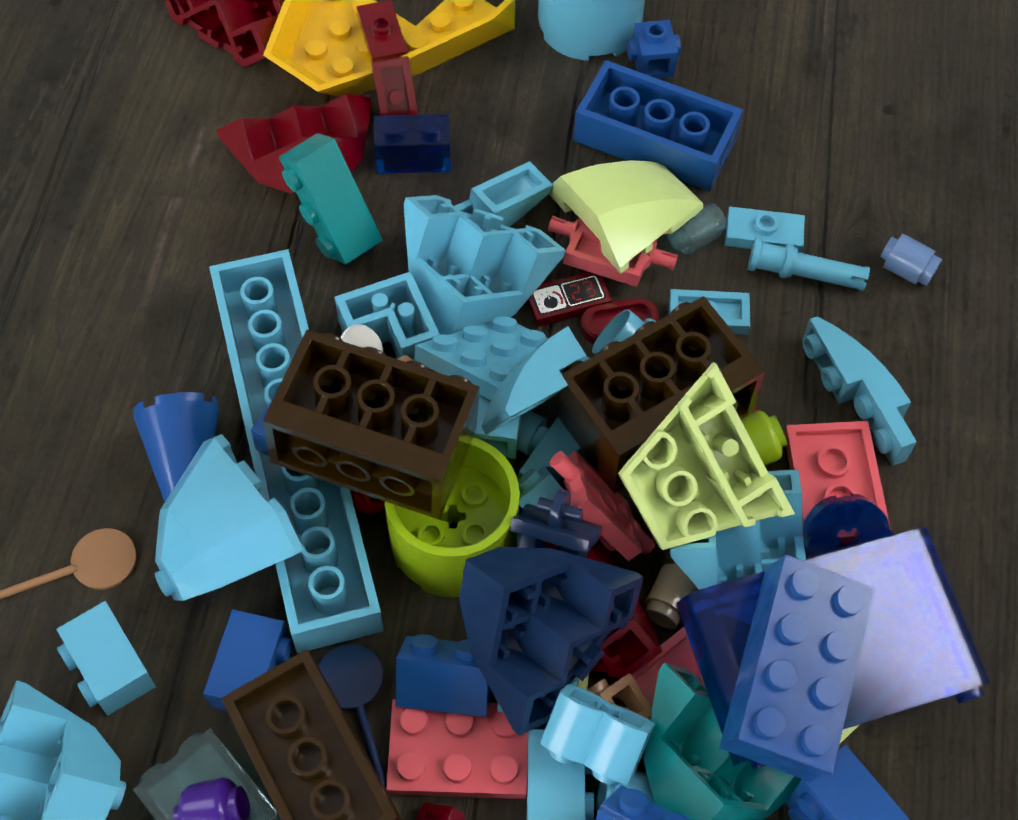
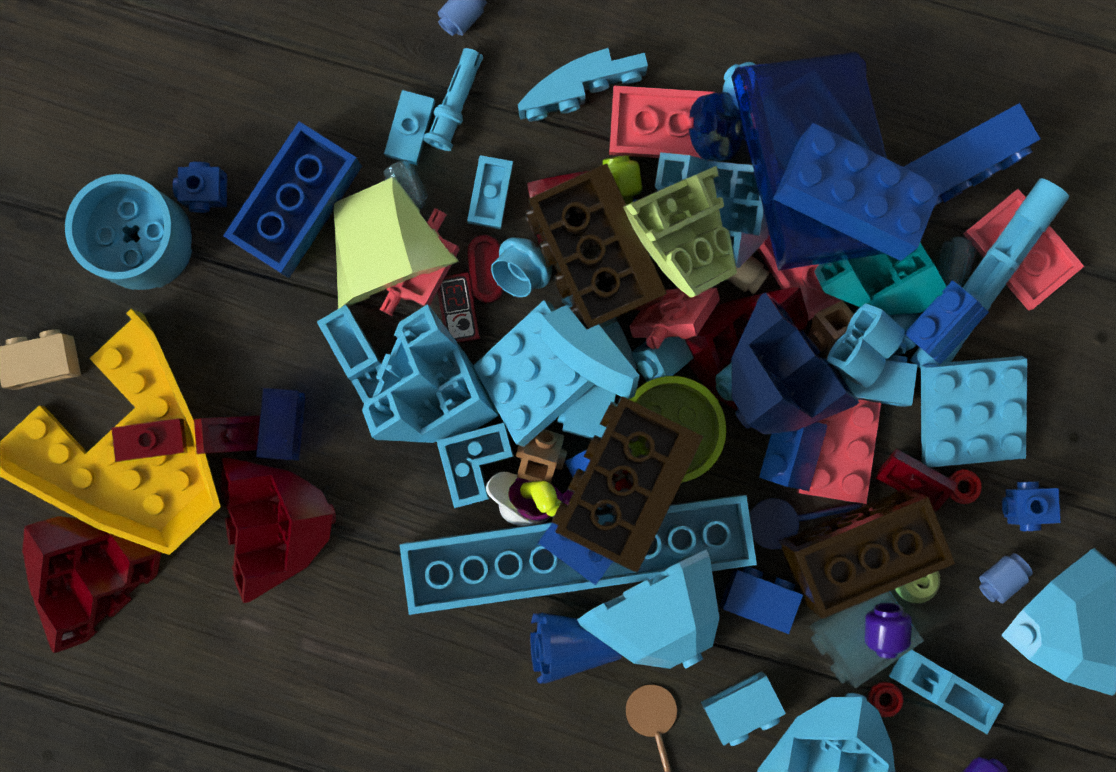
camera: 80 degrees left, 25 degrees up
teal brick [279,133,383,265] -> none
dark blue hips [510,489,602,558] -> none

